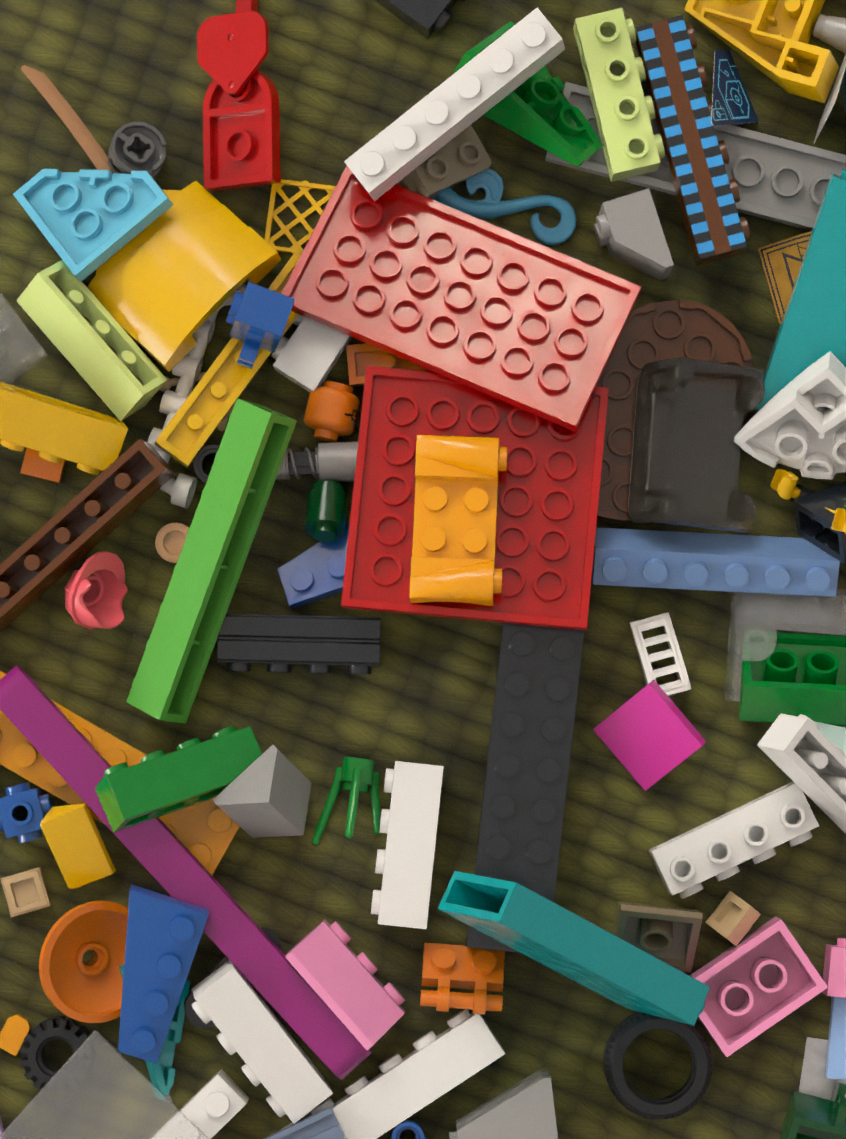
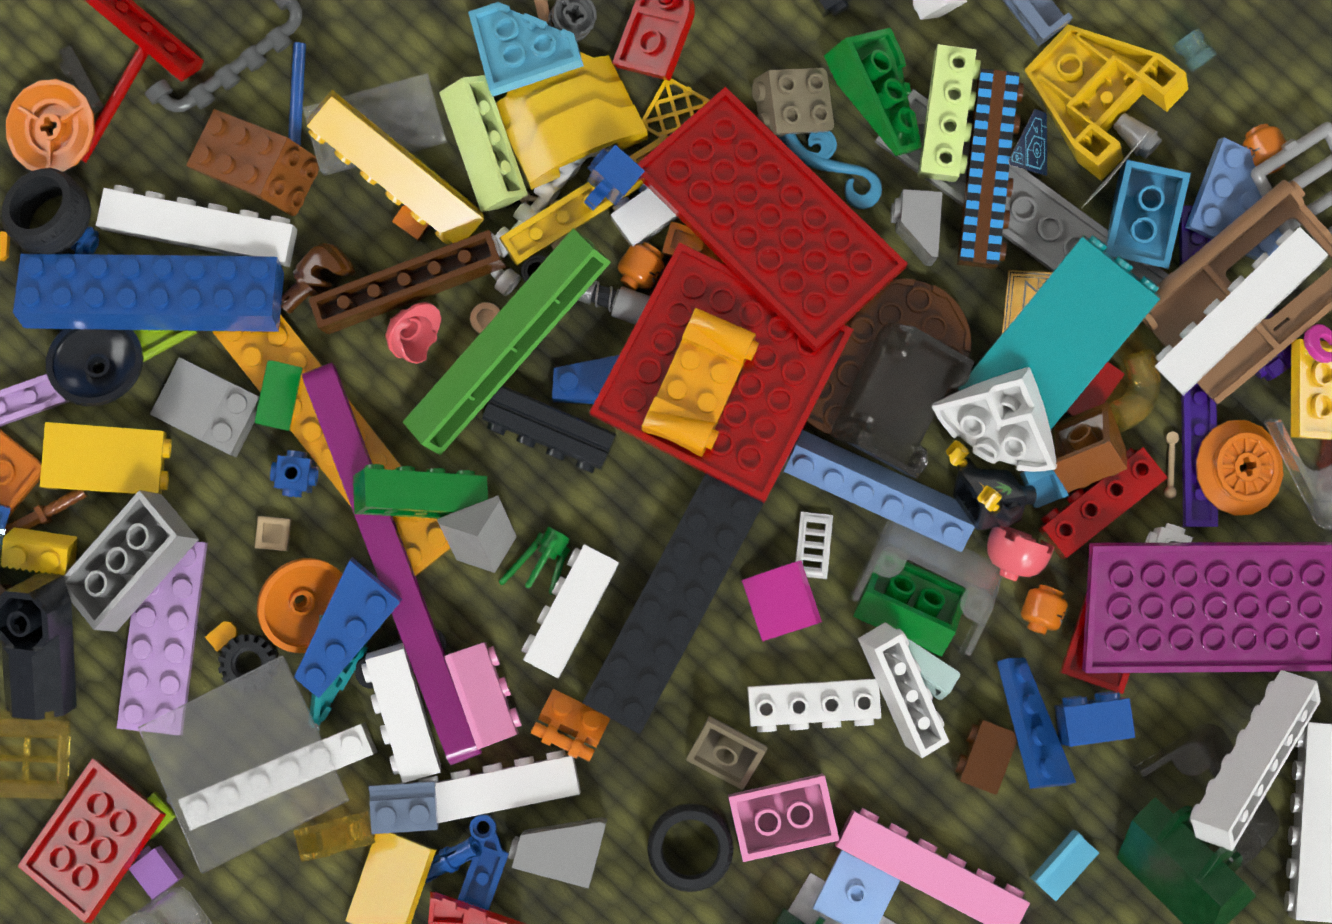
camera: 25 degrees right, 0 degrees up
yellow slope [40,803,116,889] -> none
dark green brick [305,480,347,543] -> none
white brick [344,7,565,201] -> none
teal brick [438,871,710,1026] -> none
tan plate [705,891,761,946] -> none

